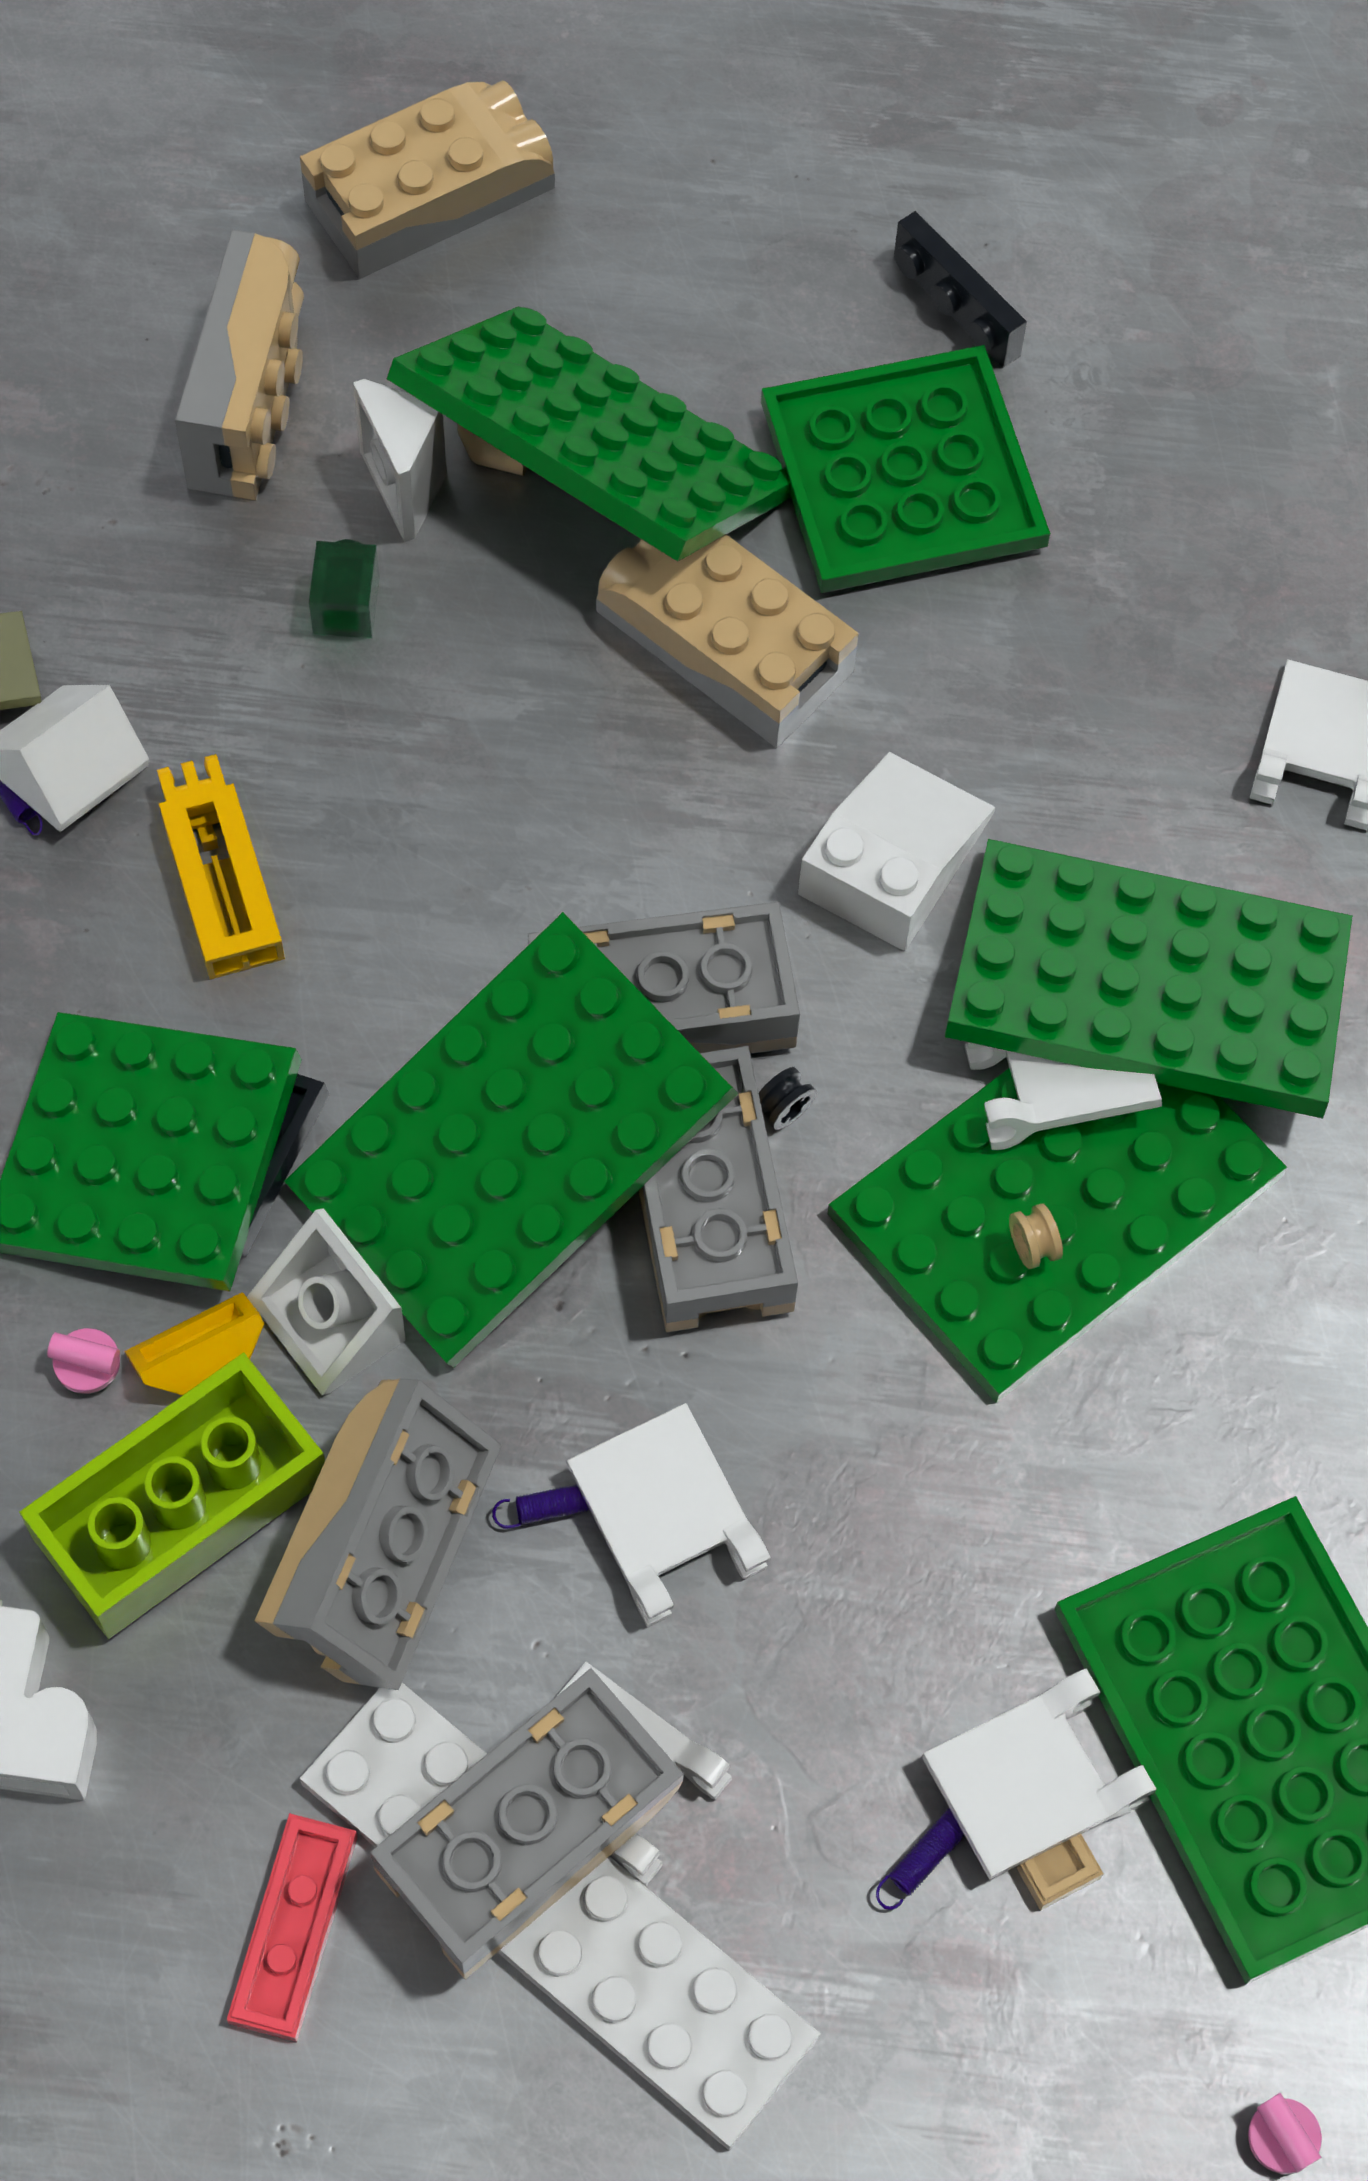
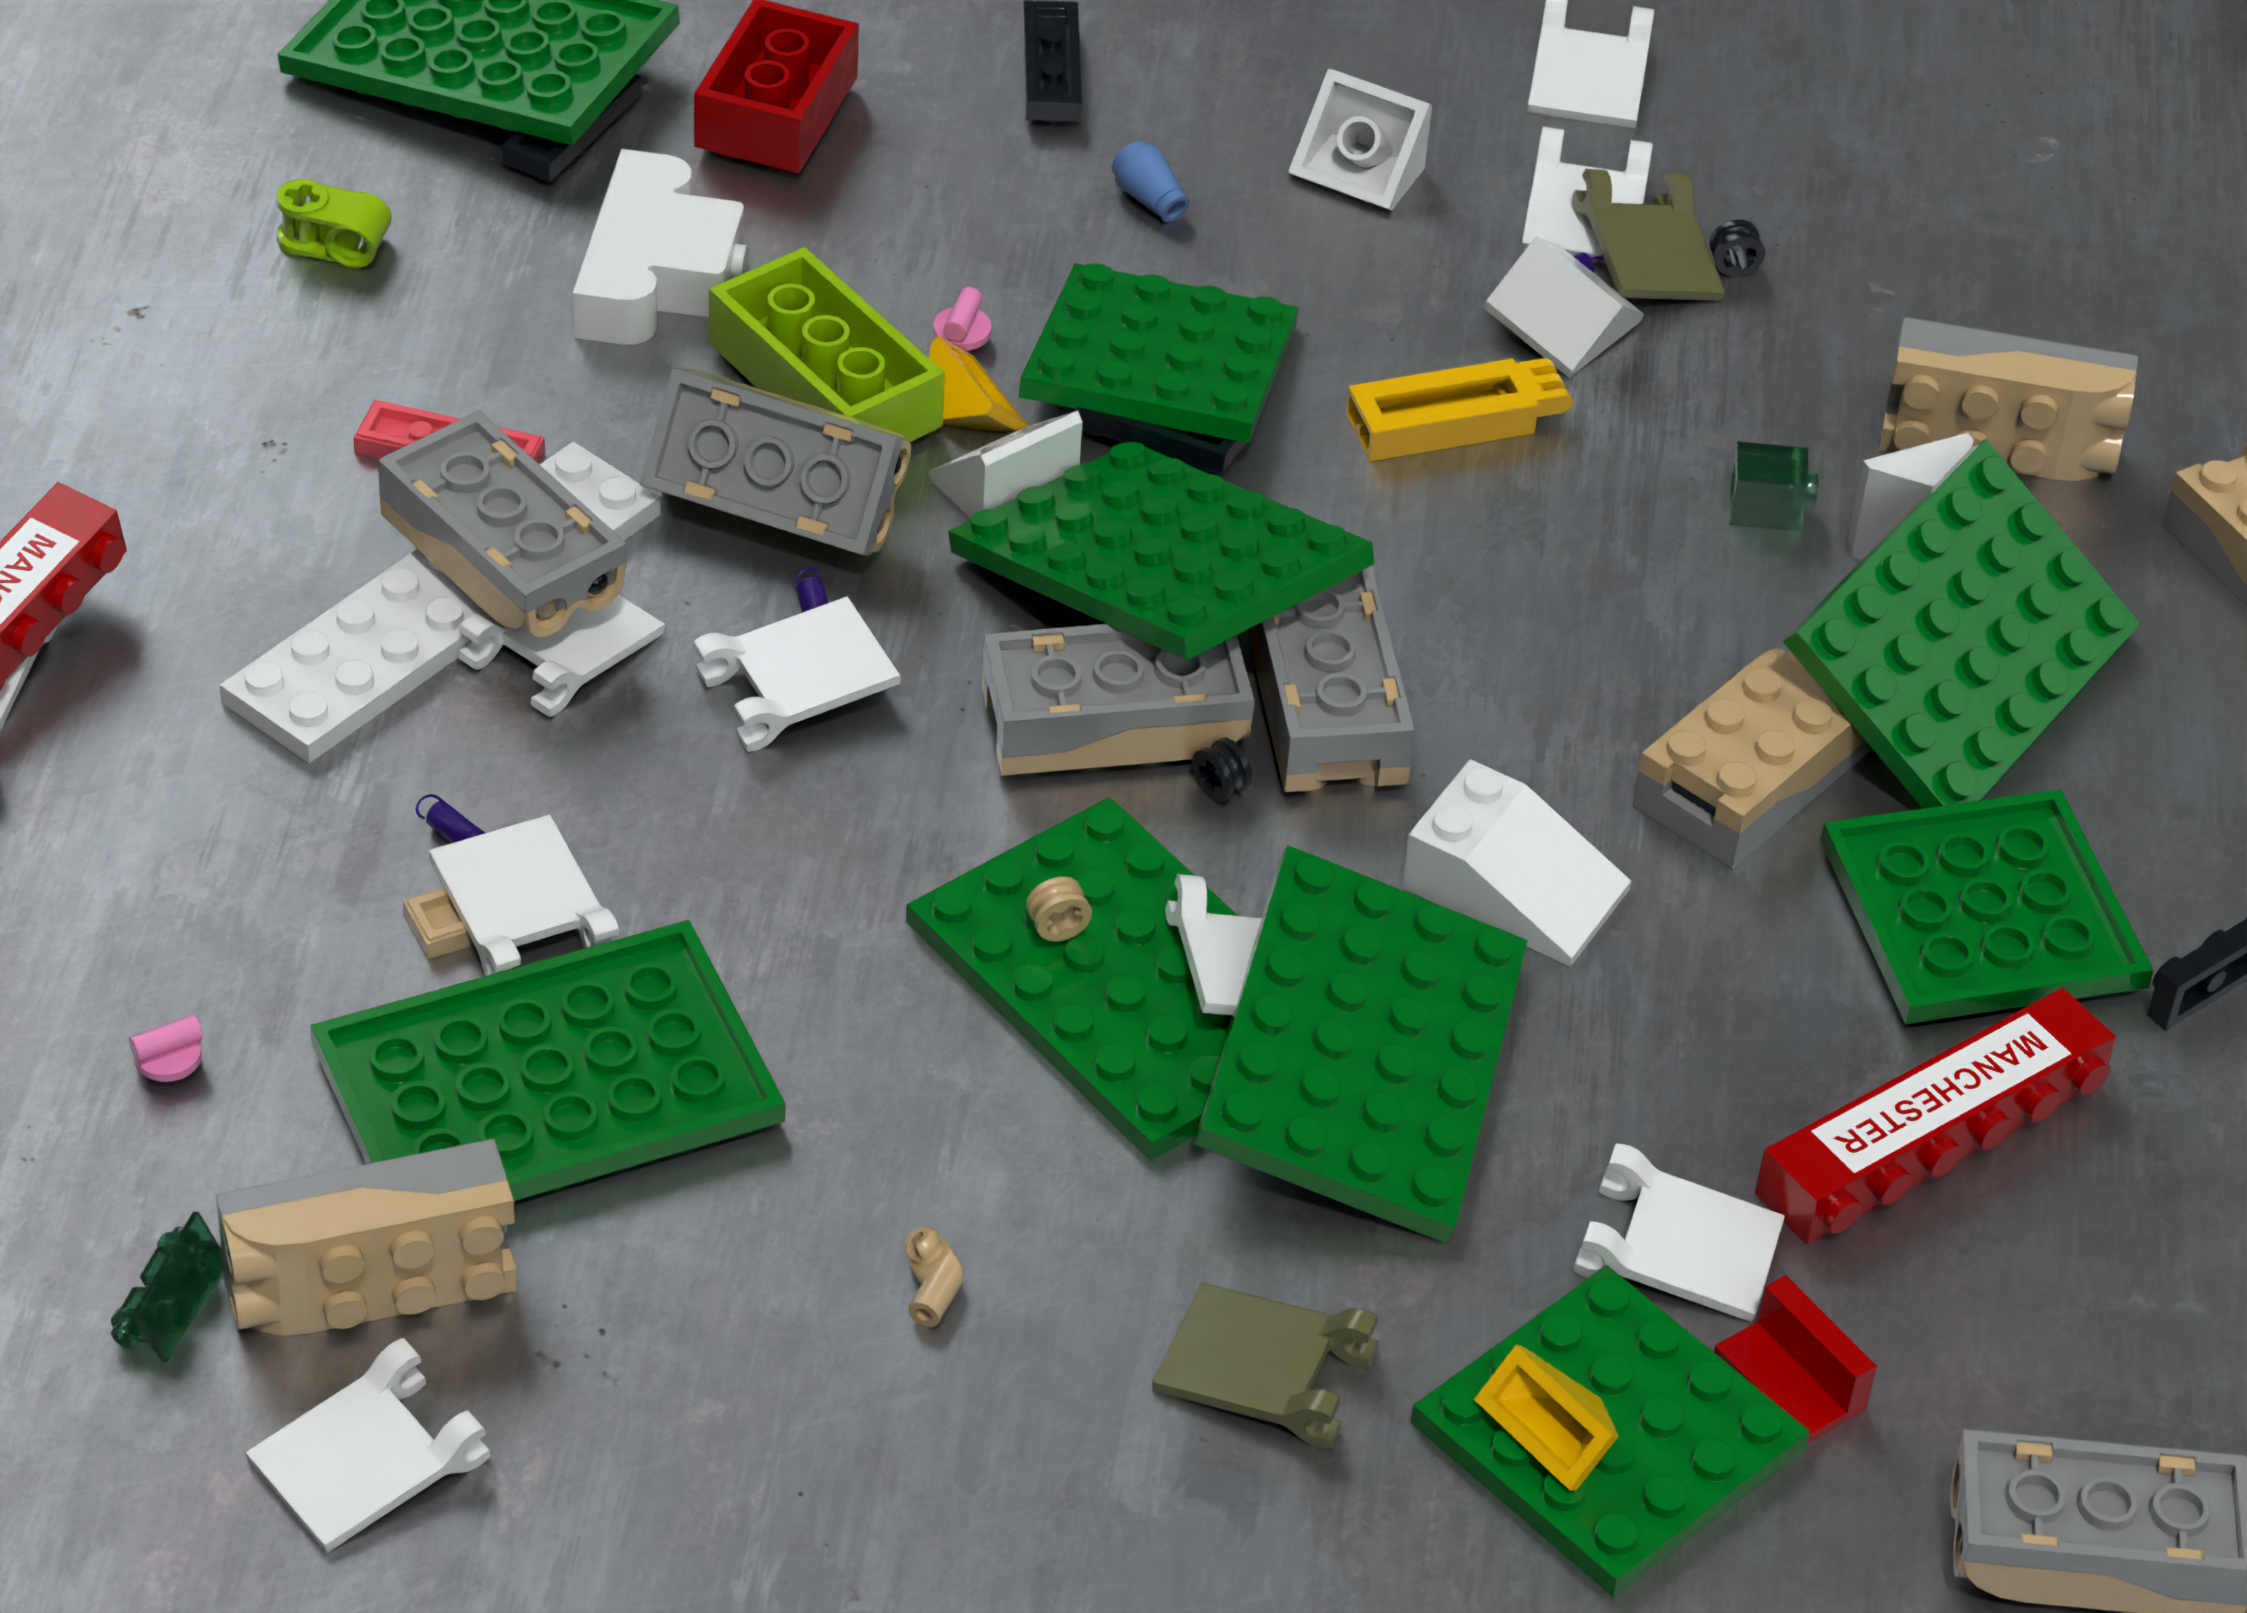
camera: 90 degrees right, 20 degrees down
none -> red brick [1755,987,2117,1245]

